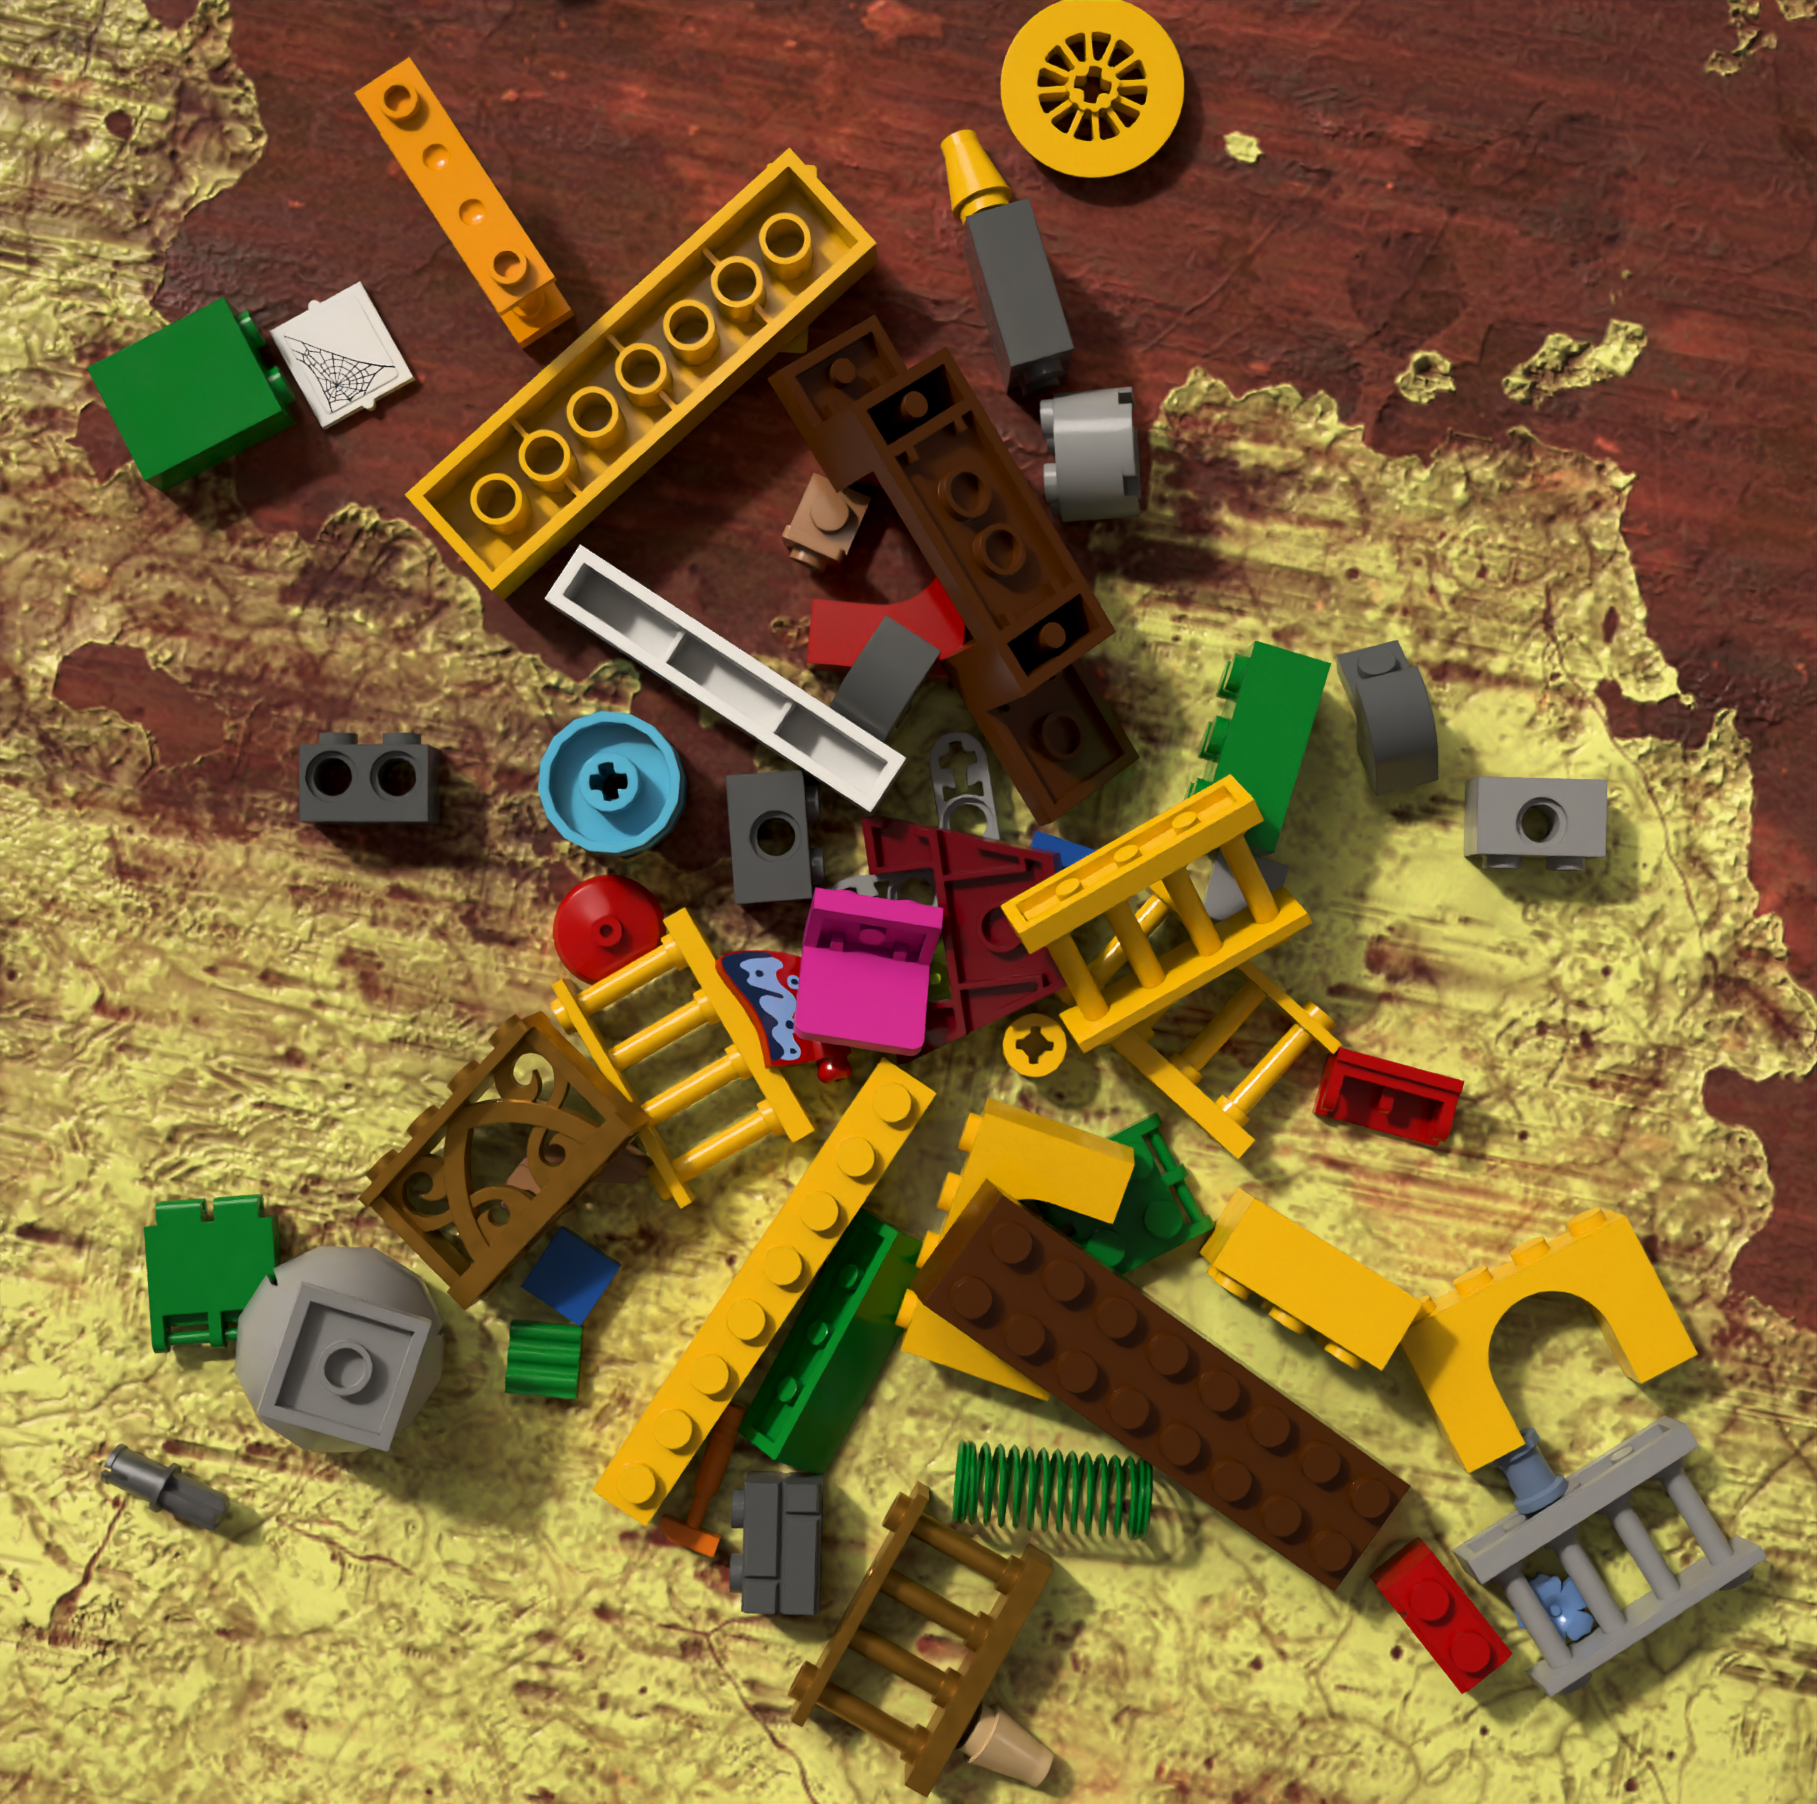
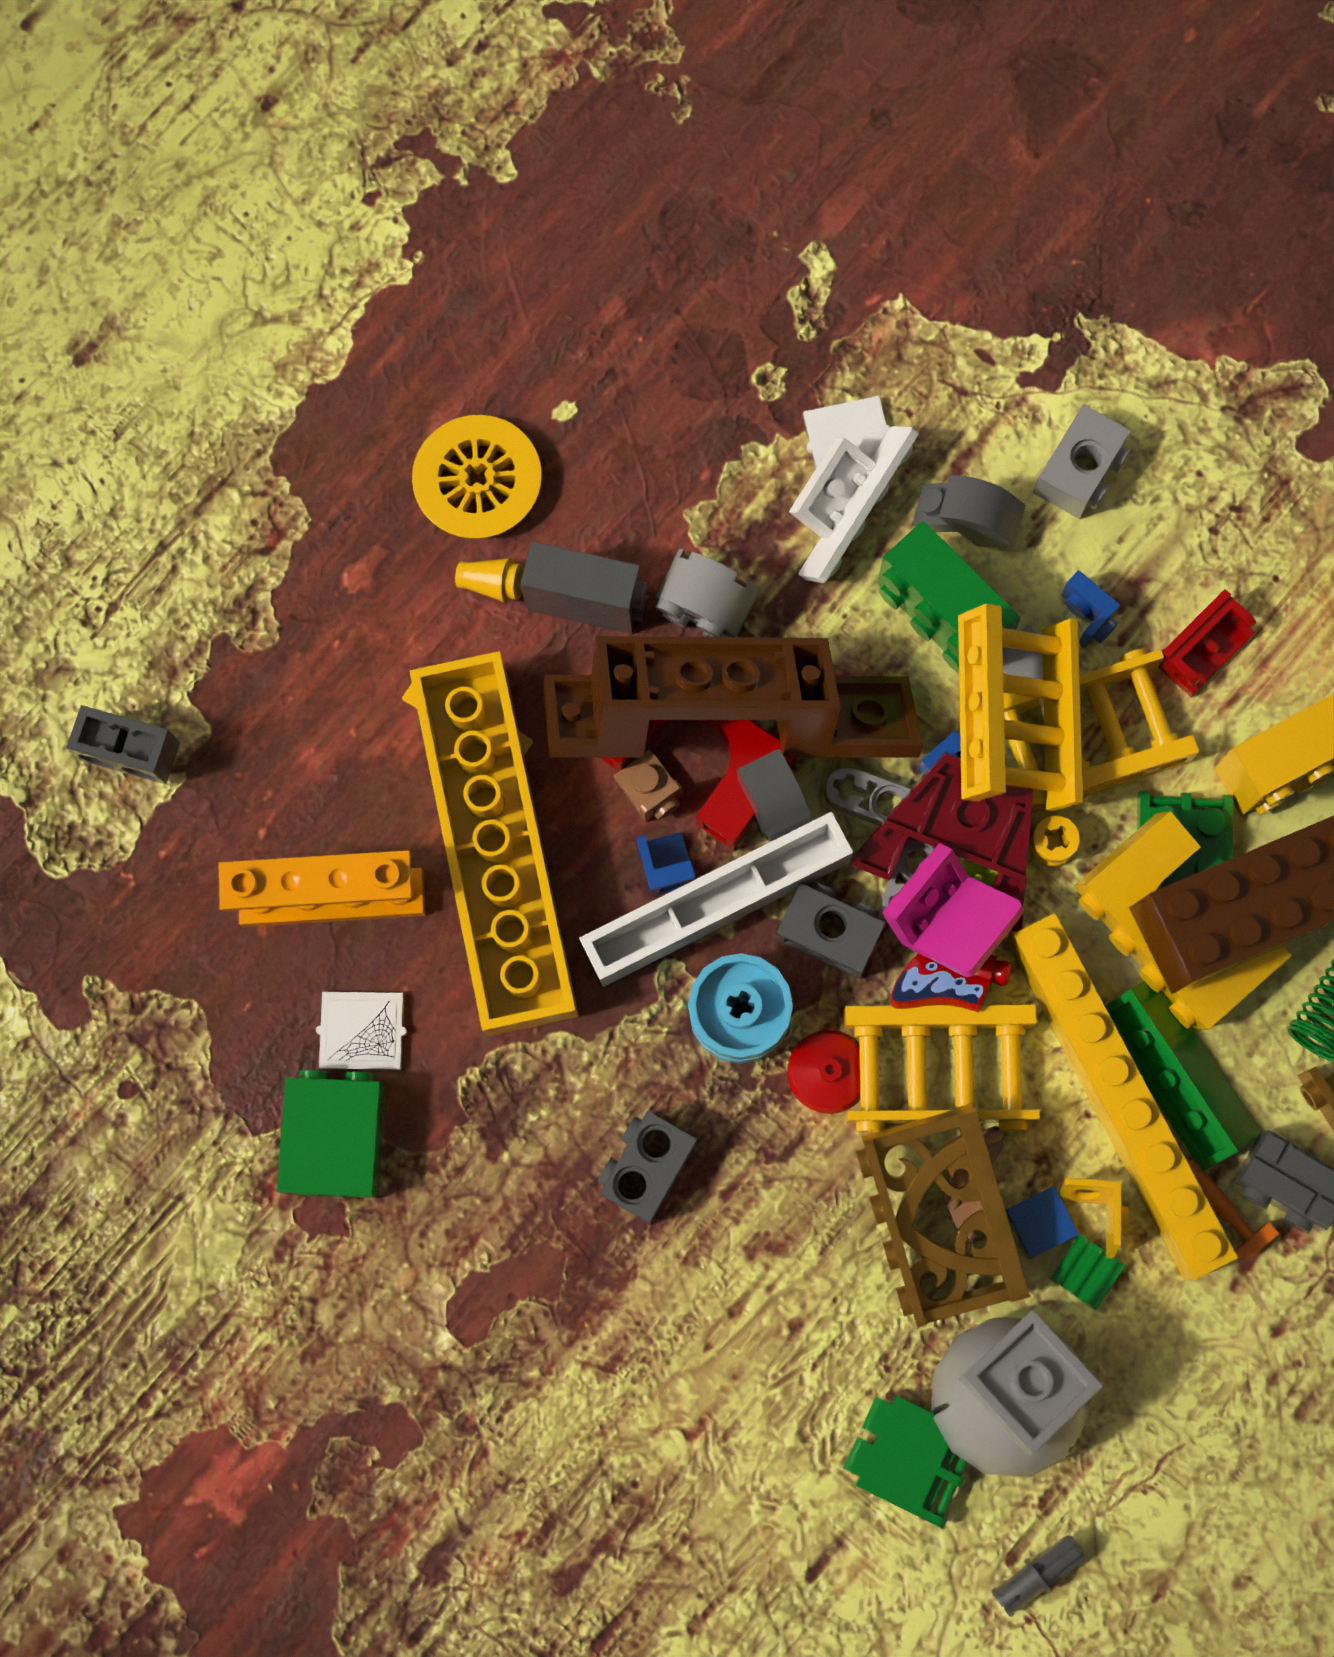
camera: 55 degrees left, 10 degrees down
none -> blue panel [636,833,696,897]
none -> white bracket [789,426,919,583]
none -> white piece [803,396,891,468]
none -> yellow bracket [1059,1177,1129,1259]
none -> blue bracket [1061,570,1120,648]

